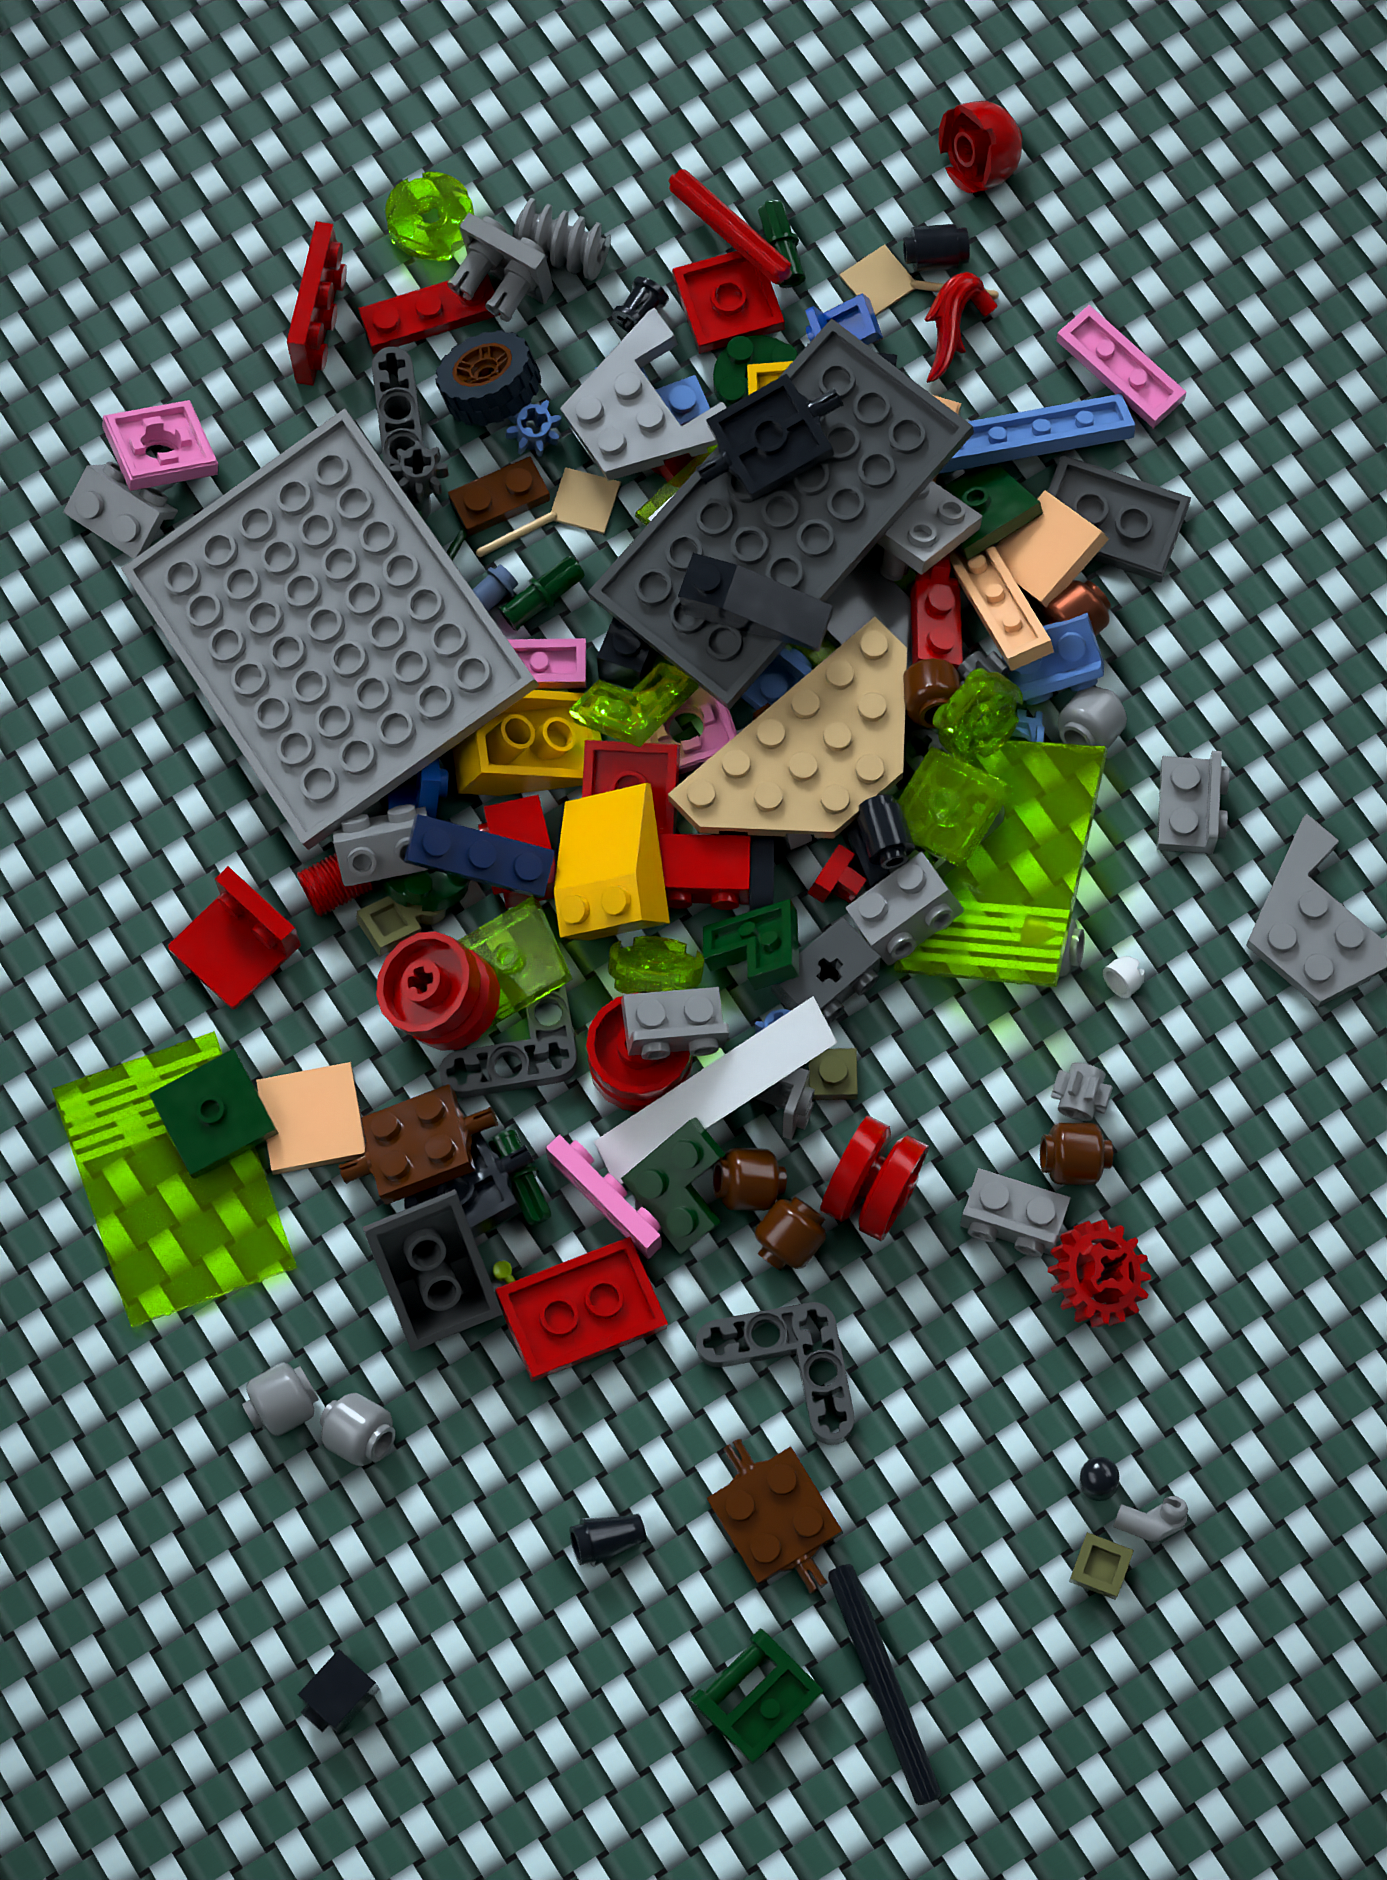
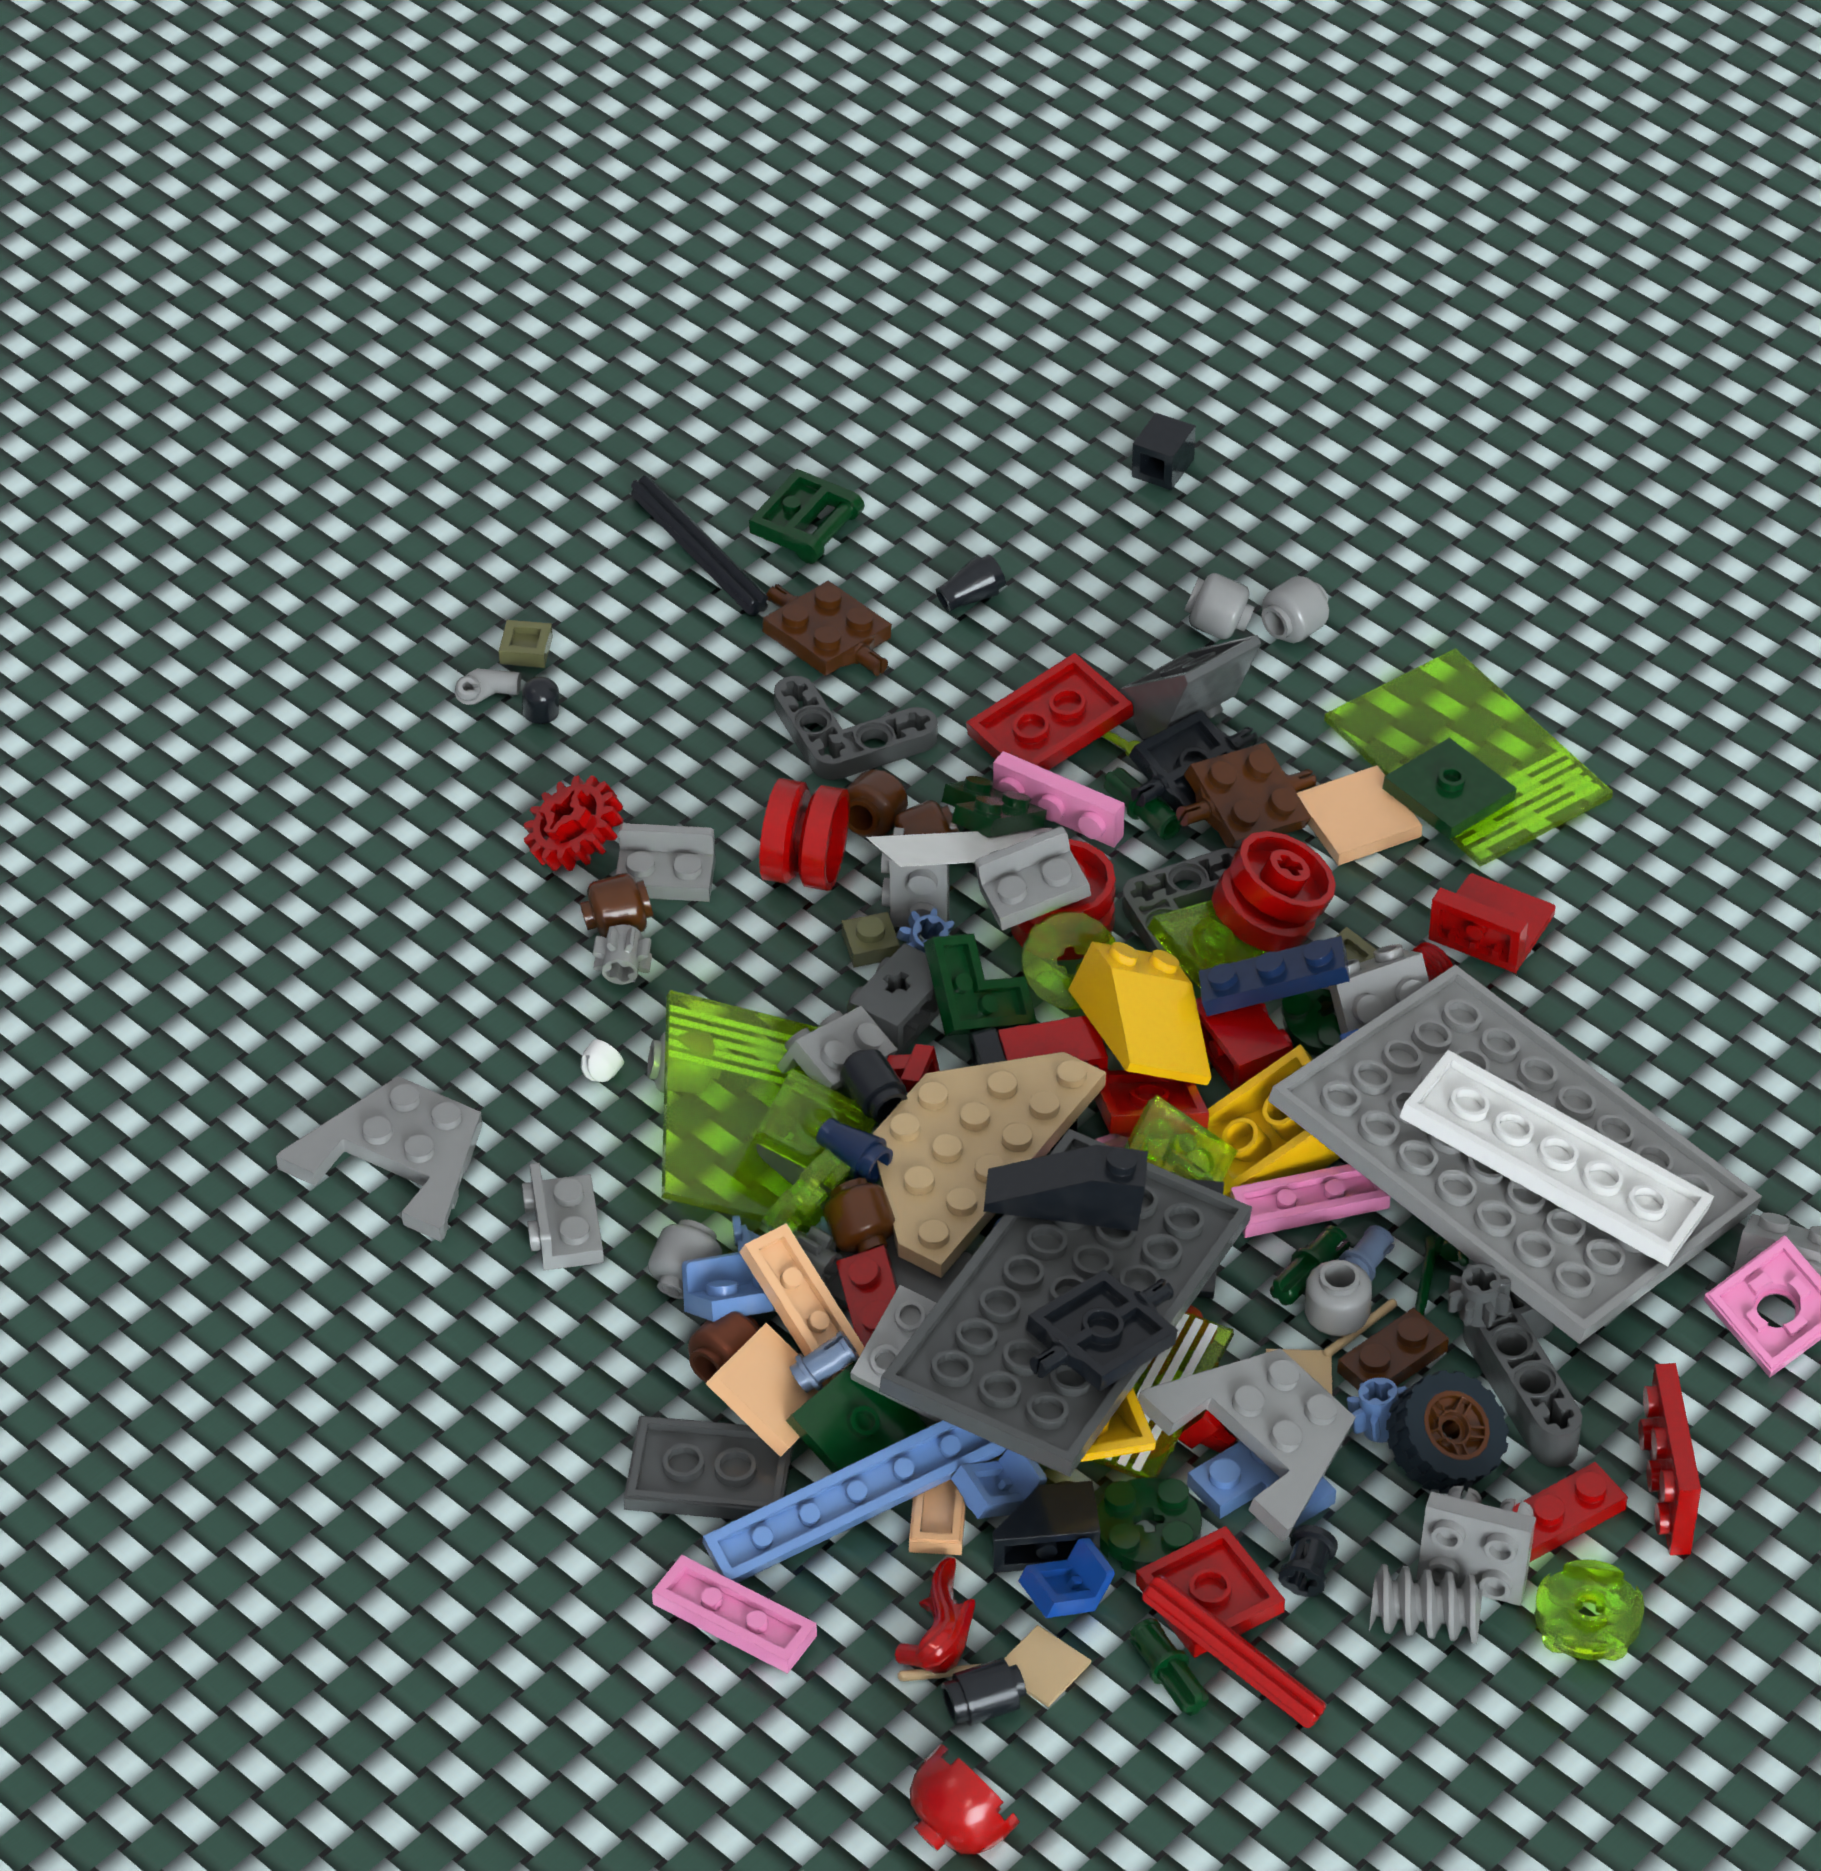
camera: 165 degrees right, 25 degrees down
none -> sand blue pin [790,1331,859,1393]
none -> dark blue cone [816,1118,893,1183]
none -> light grey head [1305,1260,1372,1336]
none -> white plate [1400,1050,1714,1267]

